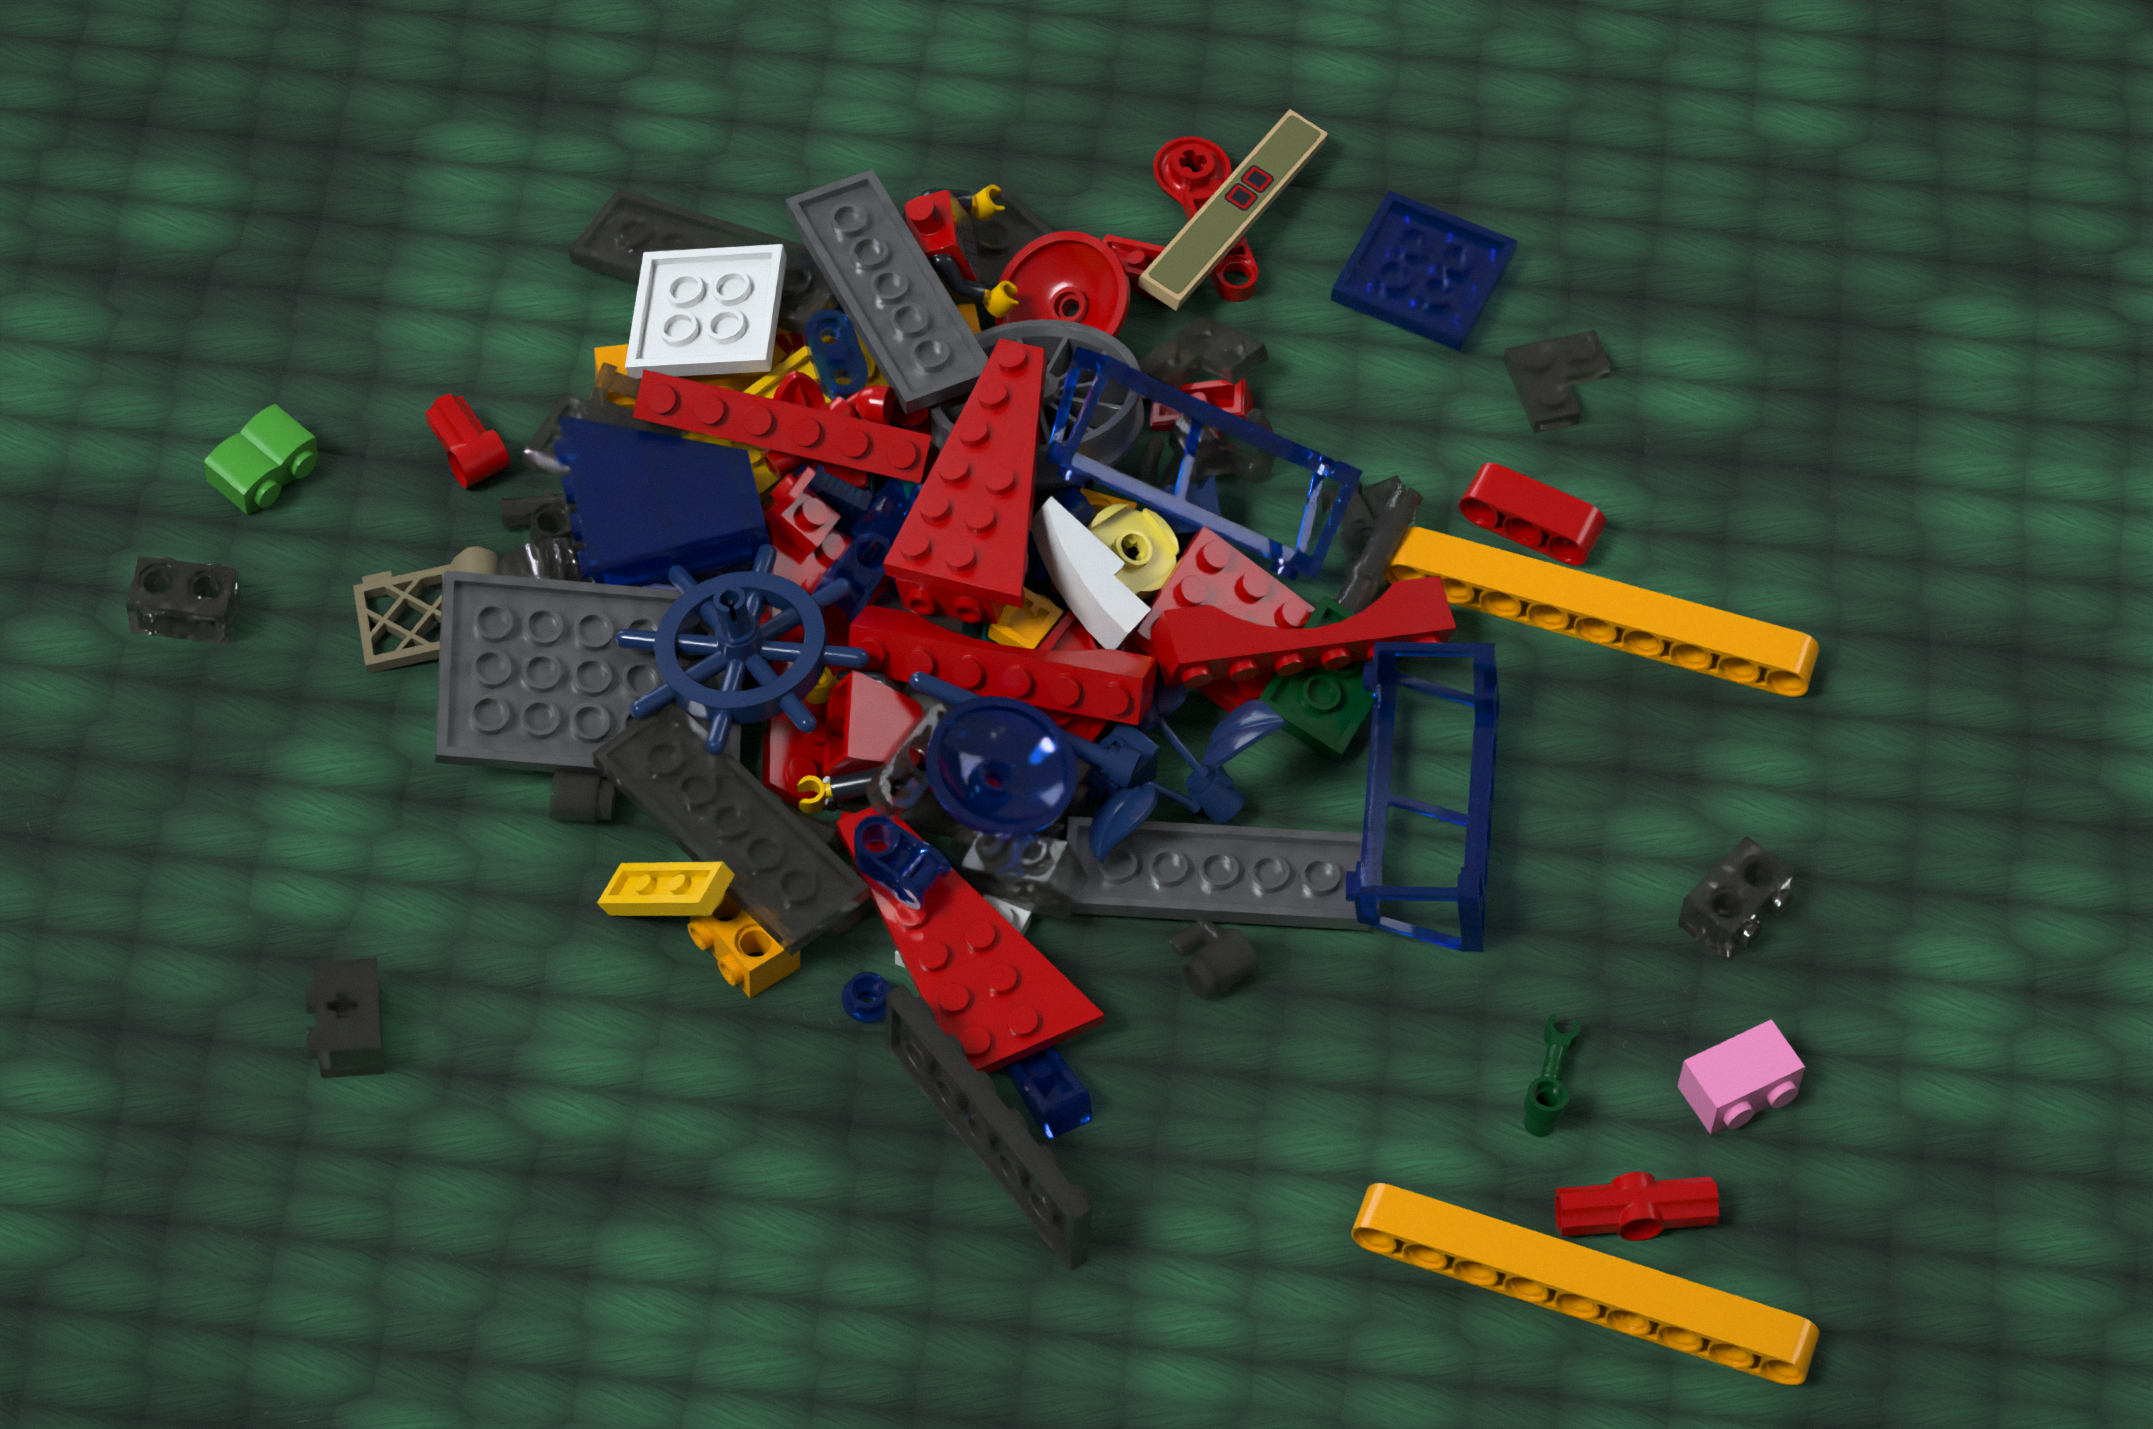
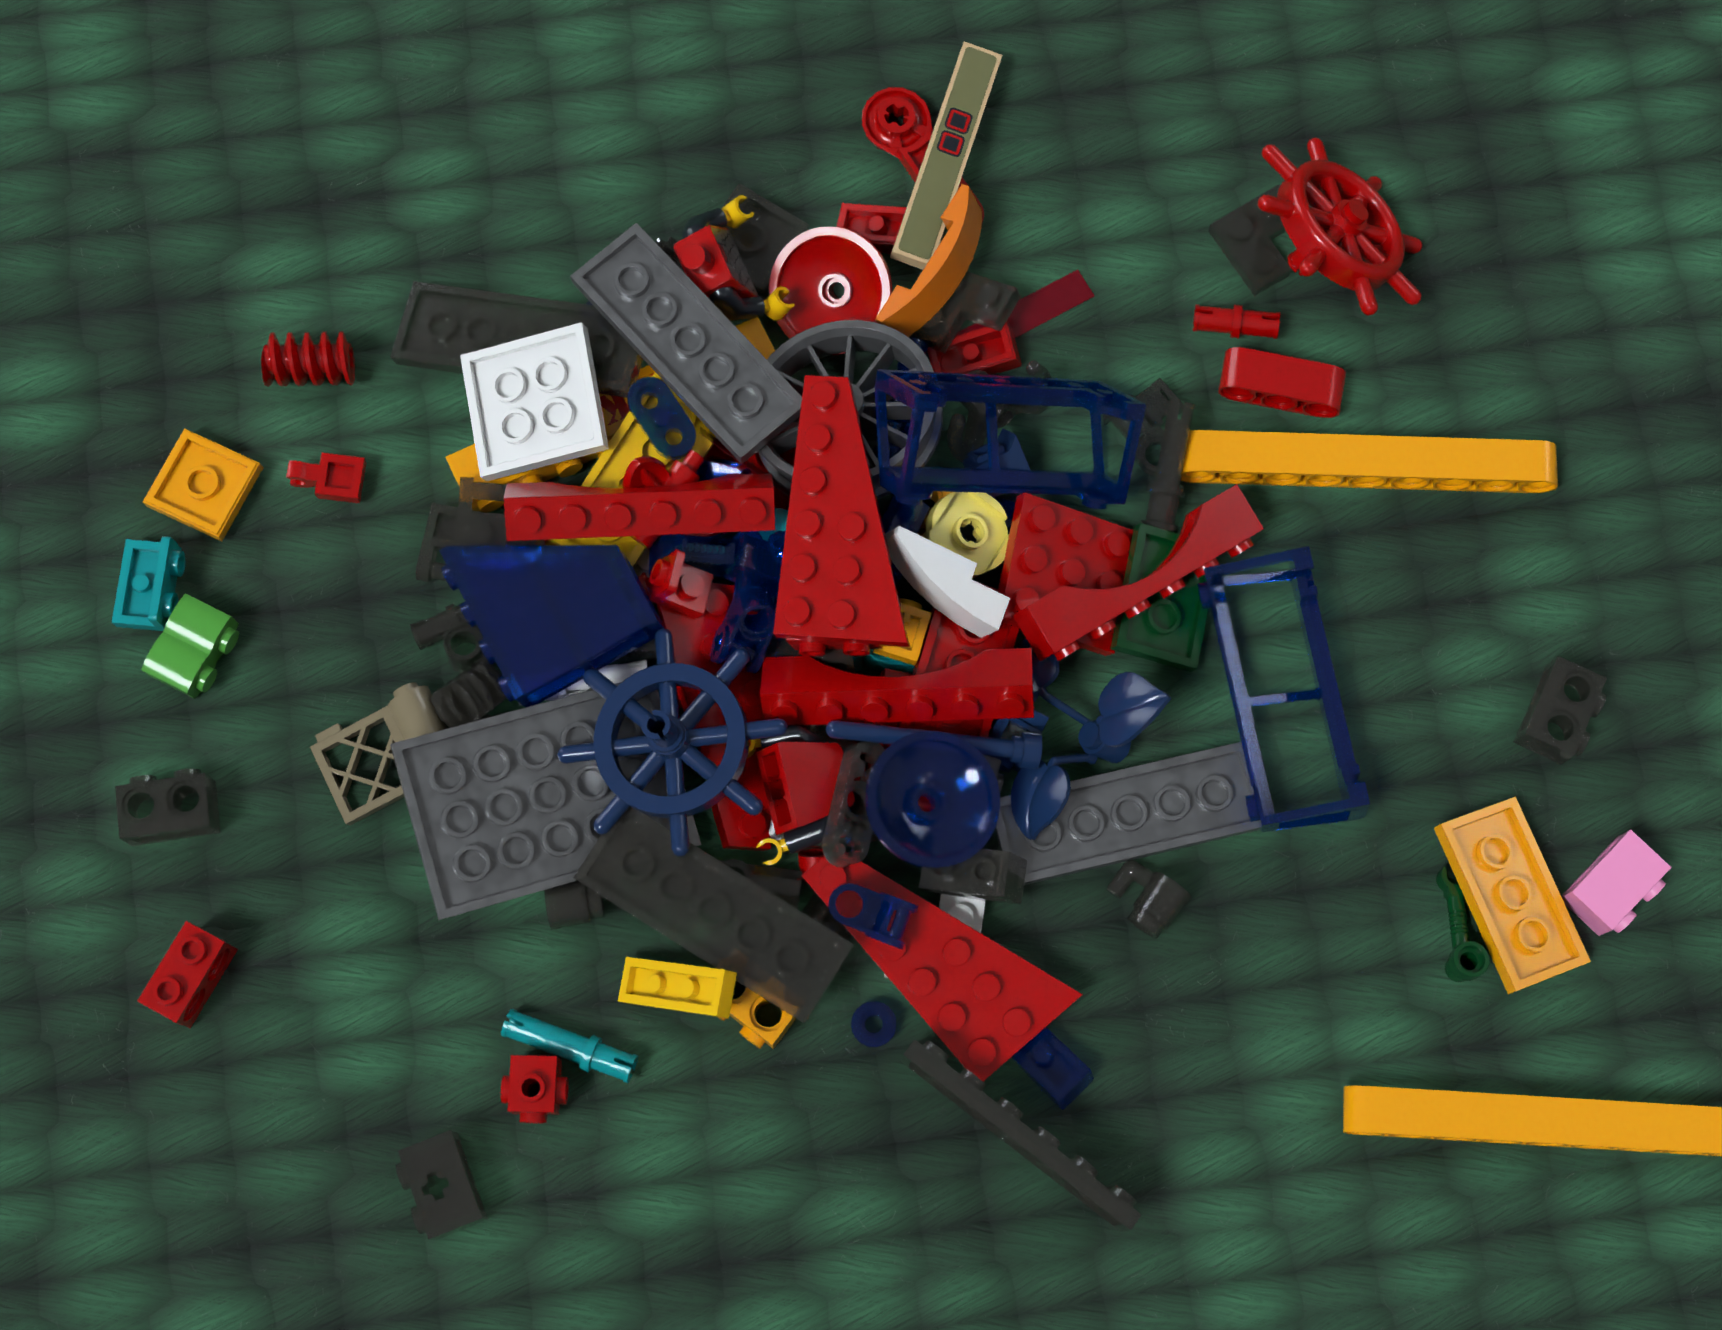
camera: 15 degrees left, 20 degrees up
red piece [425,393,510,489] -> none
red hinge [855,385,894,425] -> none
clear blue plate [1331,191,1518,351] -> none
red piece [1554,1172,1719,1241] -> none
none -> teal bracket [111,536,186,631]
none -> red brick [137,921,238,1029]
none -> light orange plate [143,428,263,541]
none -> red piece [261,331,355,387]
none -> red plate [286,452,367,504]
none -> teal pin [501,1009,639,1083]
none -> red brick [501,1055,569,1124]
none -> orange slope [875,184,982,337]
none -> dark red sticker [942,269,1094,341]
none -> red pin [1193,304,1280,339]
none -> red piece [1258,138,1422,316]
none -> light orange plate [1434,796,1591,994]

